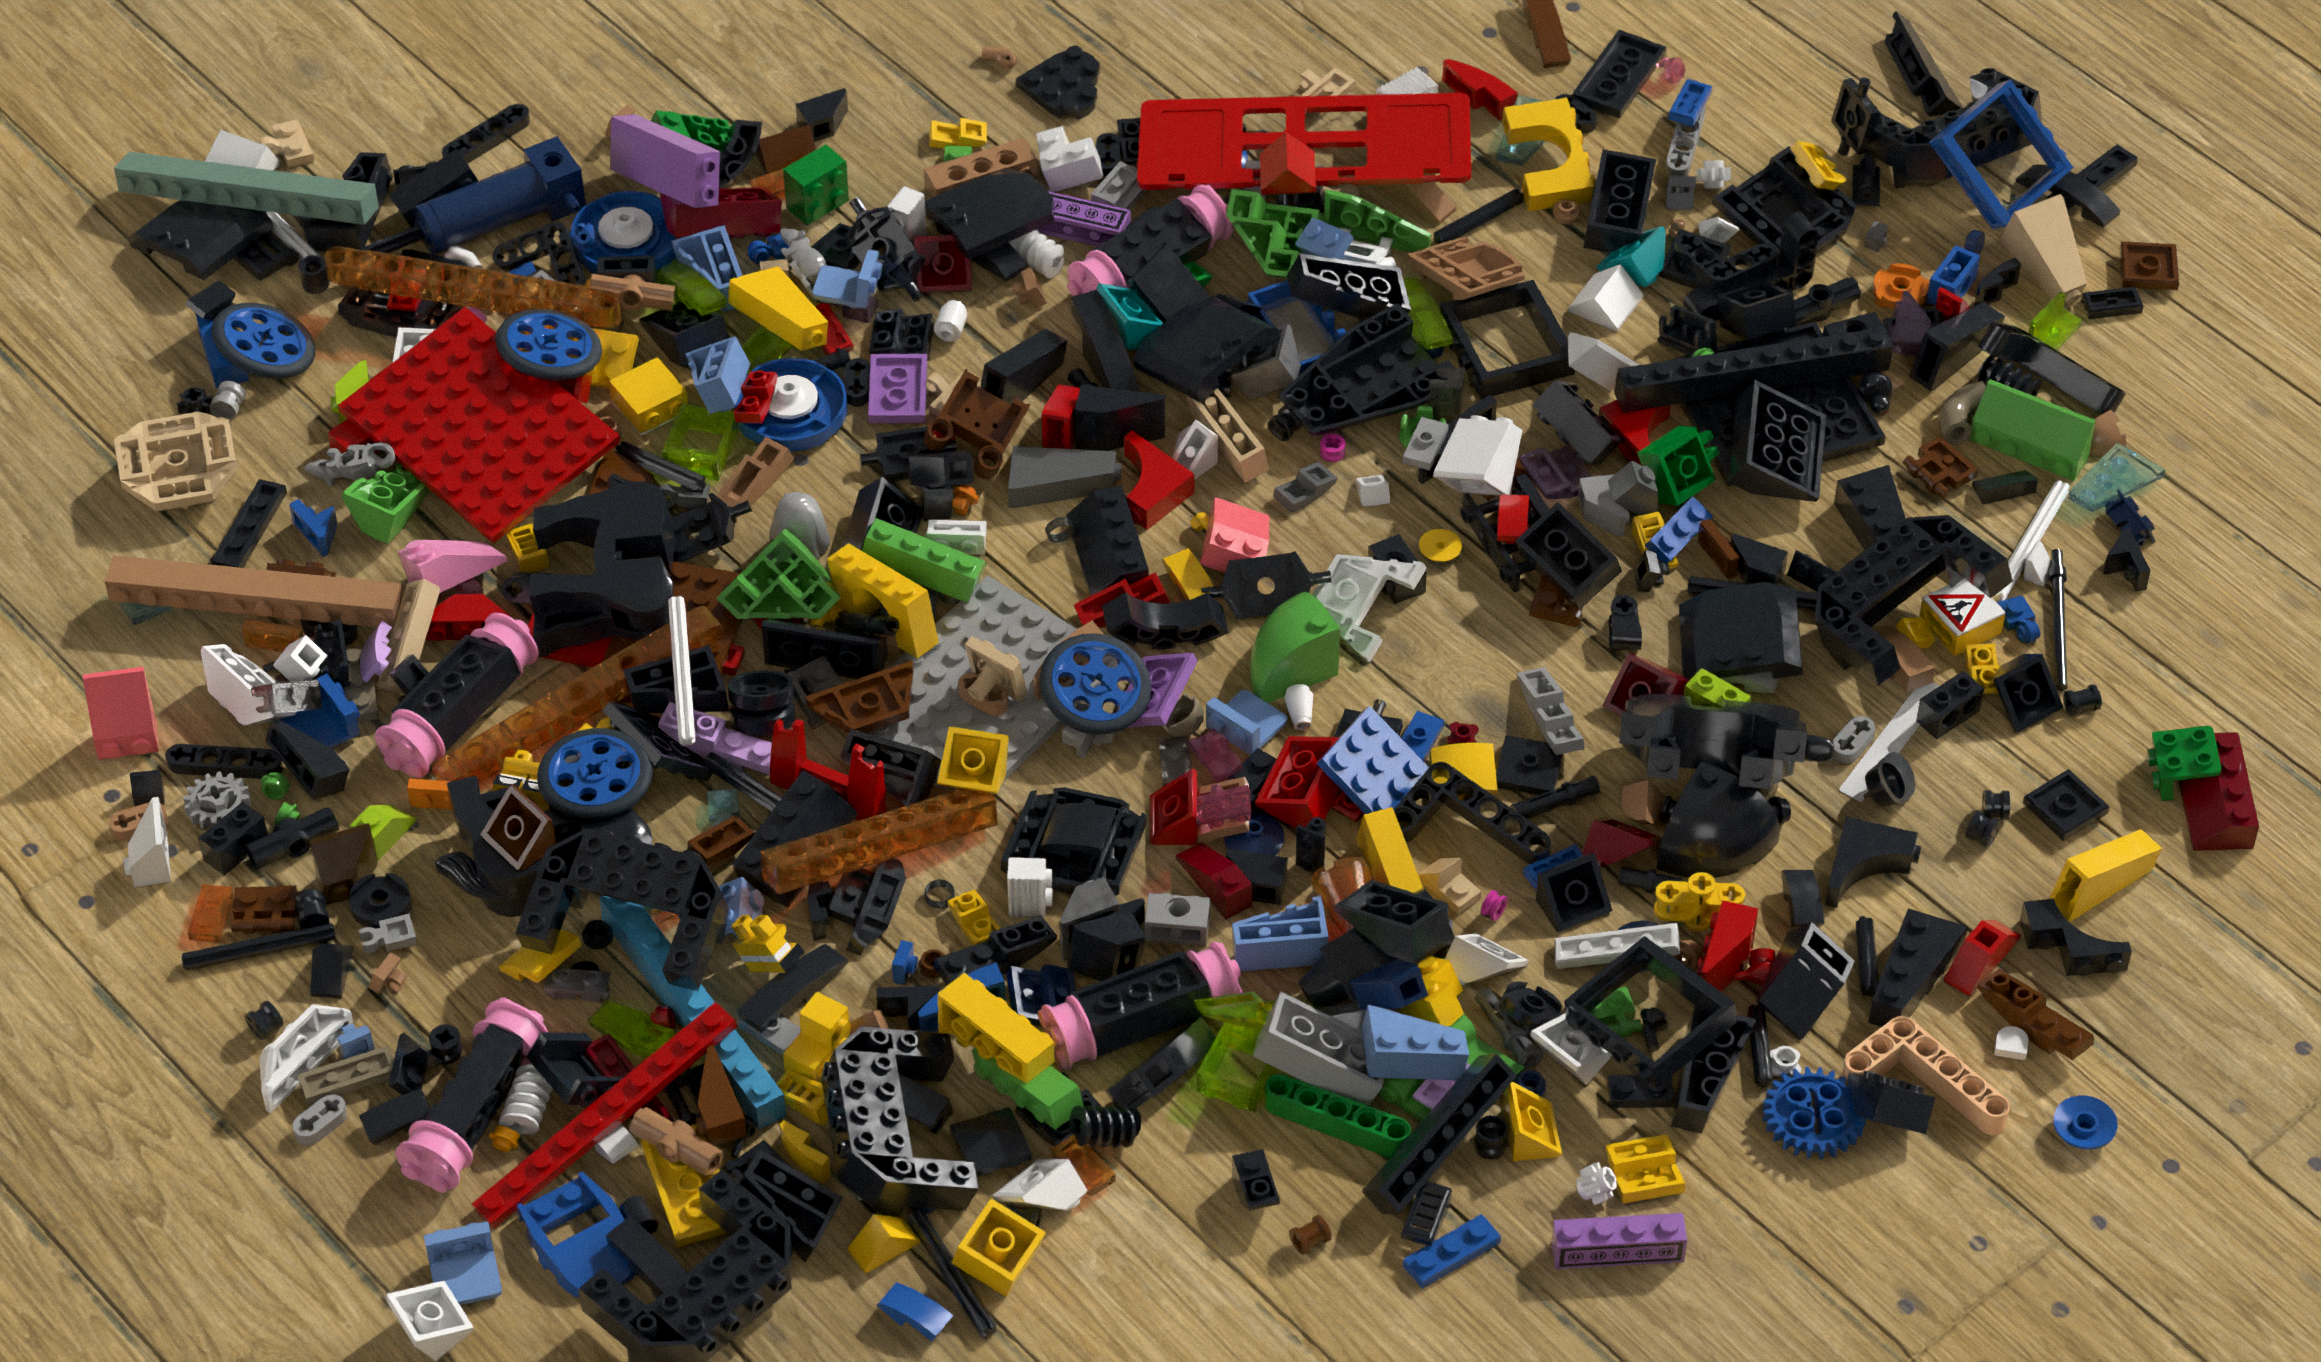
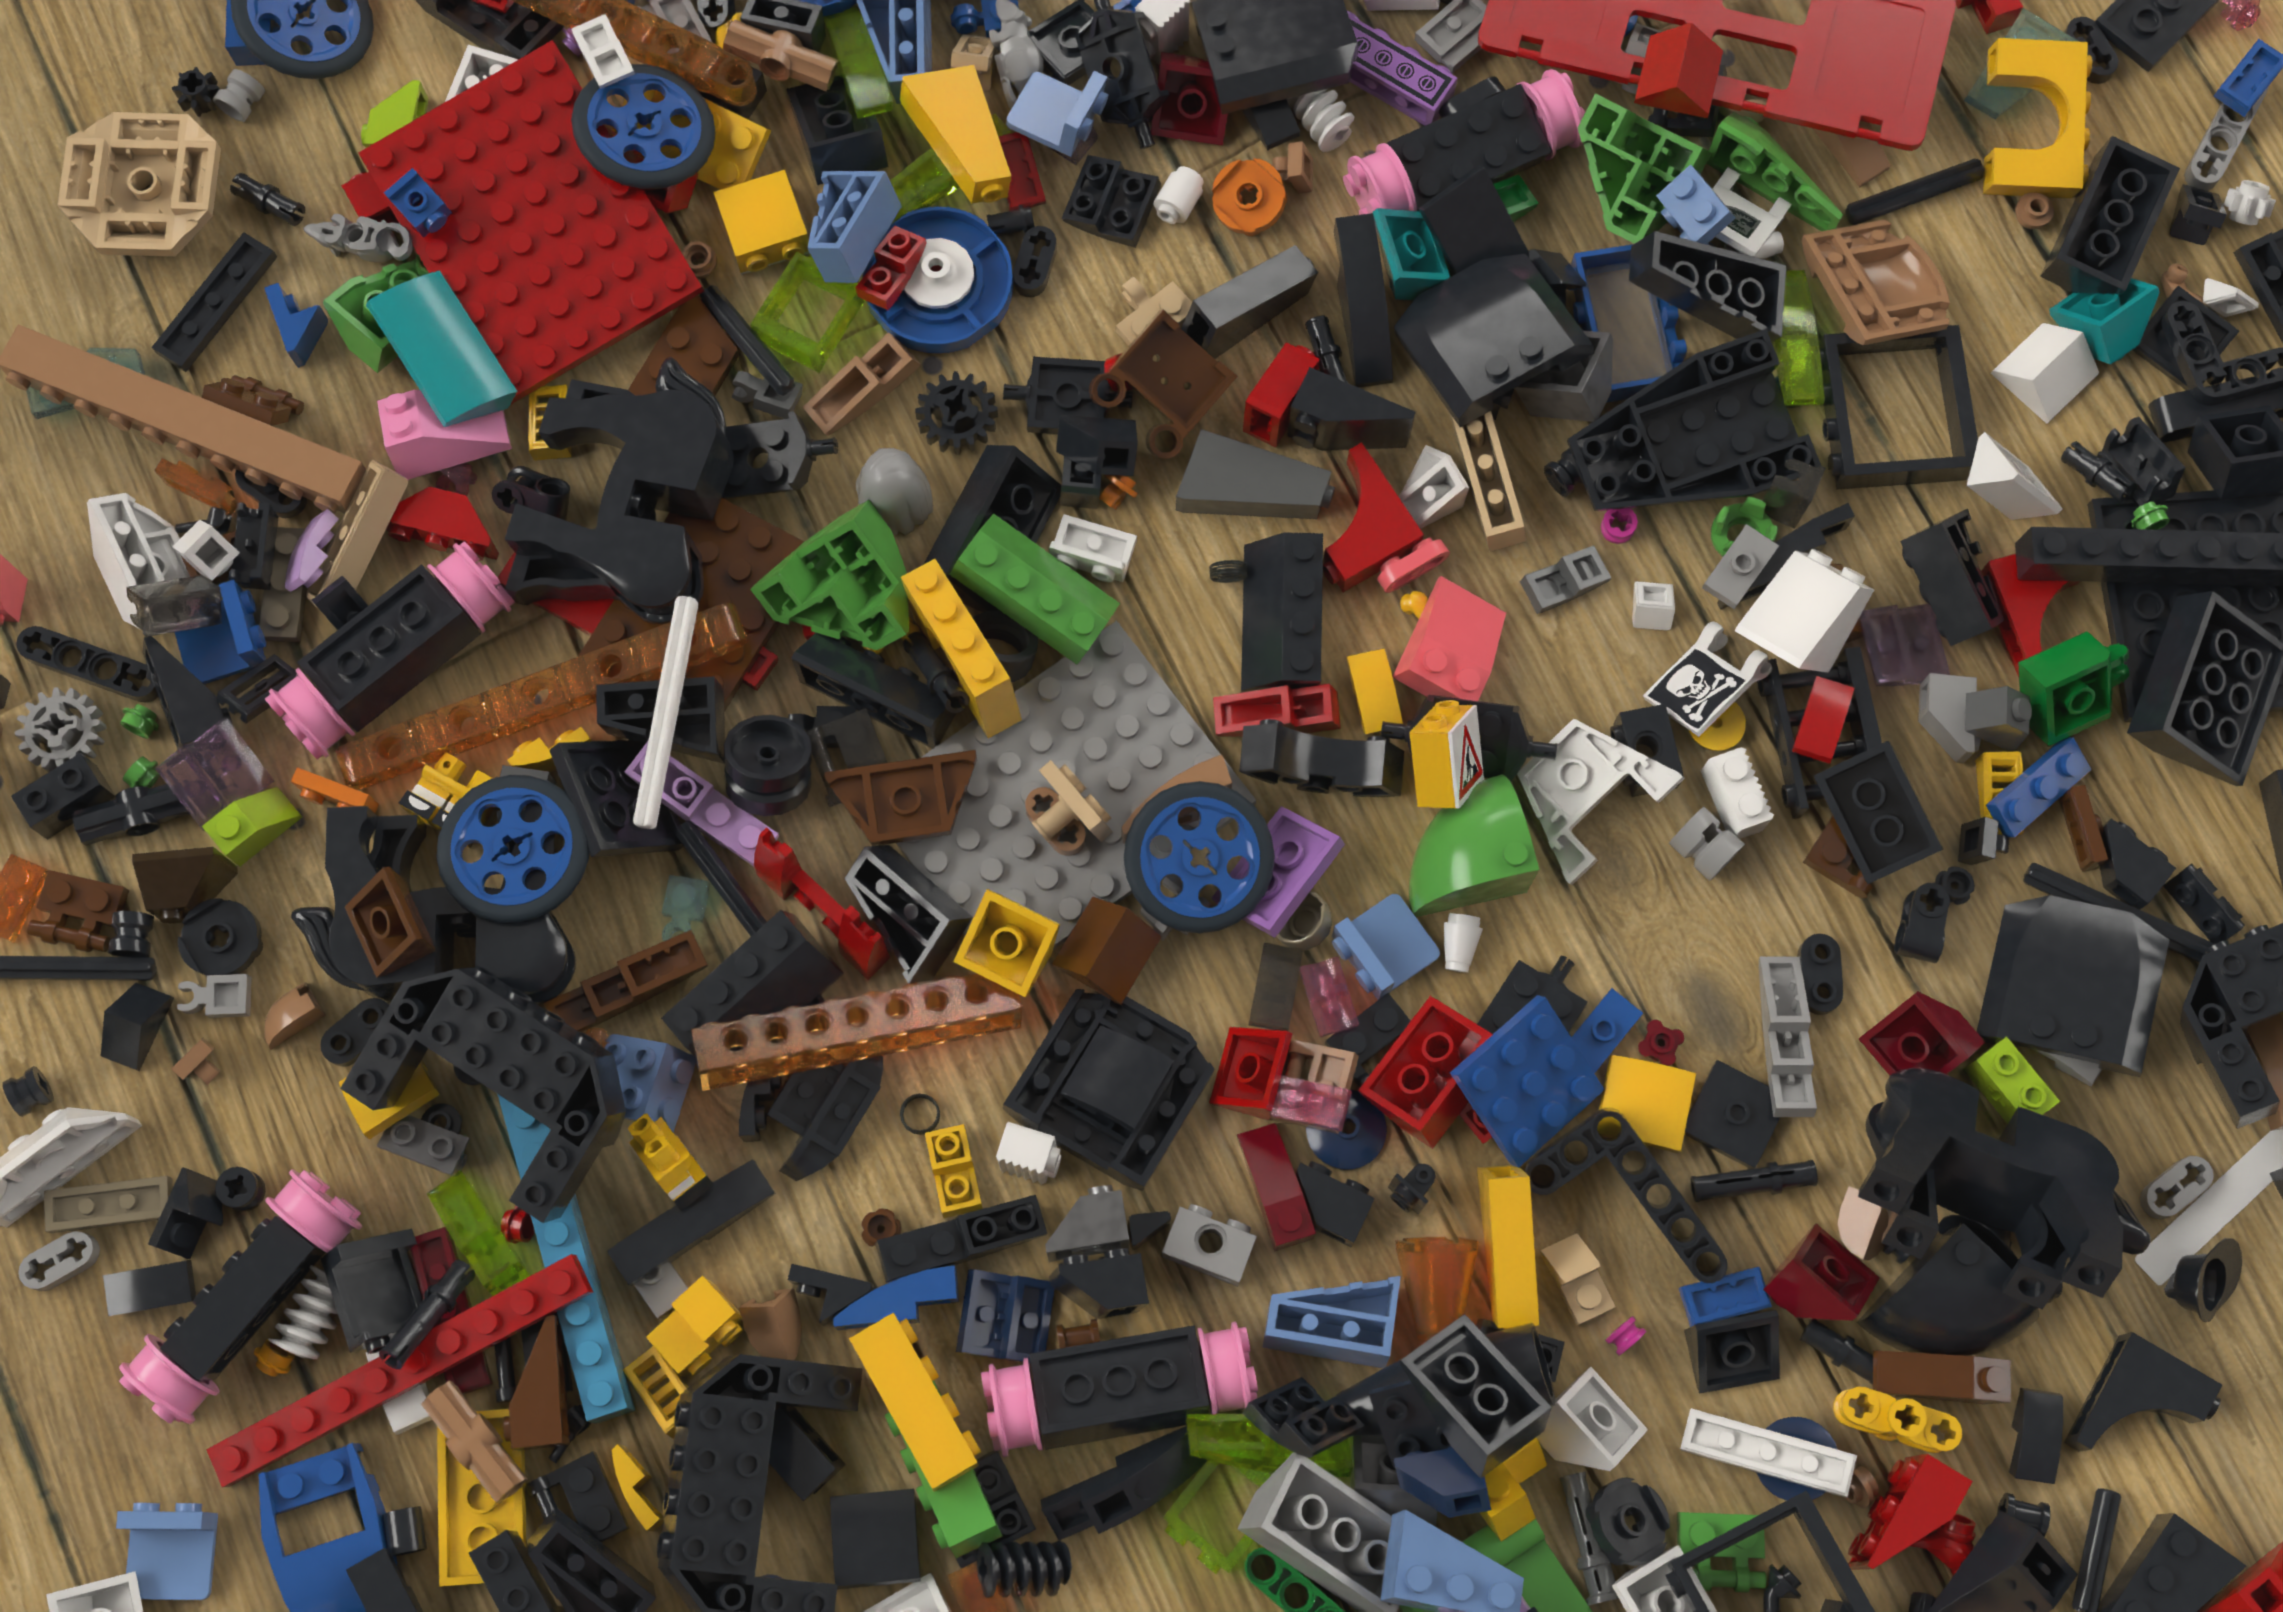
camera: 15 degrees right, 25 degrees up
medium blue tile [337,1023,375,1060] -> none
medium lavender plate [868,354,928,423] -> none
blue plate [892,940,918,985] -> none
none -> slope [155,718,274,831]
none -> black tile [217,654,298,724]
none -> black pin [230,173,306,226]
none -> medium nougat brick [264,982,326,1050]
none -> black plate [320,998,389,1067]
none -> teal slope [366,270,517,427]
none -> black pin [379,1260,476,1370]
none -> blue brick [384,168,452,238]
none -> white slope [571,14,635,89]
none -> black gear [915,371,998,455]
none -> reddish brown slope [1052,897,1162,1005]
none -> orange plate [1212,158,1288,236]
none -> black slope [1243,1377,1365,1458]
none -> coral plate [1377,538,1450,593]
none -> yellow piece [1410,700,1484,808]
none -> flag [1643,621,1772,737]
none -> light grey wheel [1669,807,1745,881]
none -> white brick [1700,747,1774,839]
none -> black plate [1797,934,1843,1015]
none -> reddish brown slope [1873,1350,2011,1405]
none -> black plate [1935,866,1975,905]
none -> black pin [2061,441,2137,504]

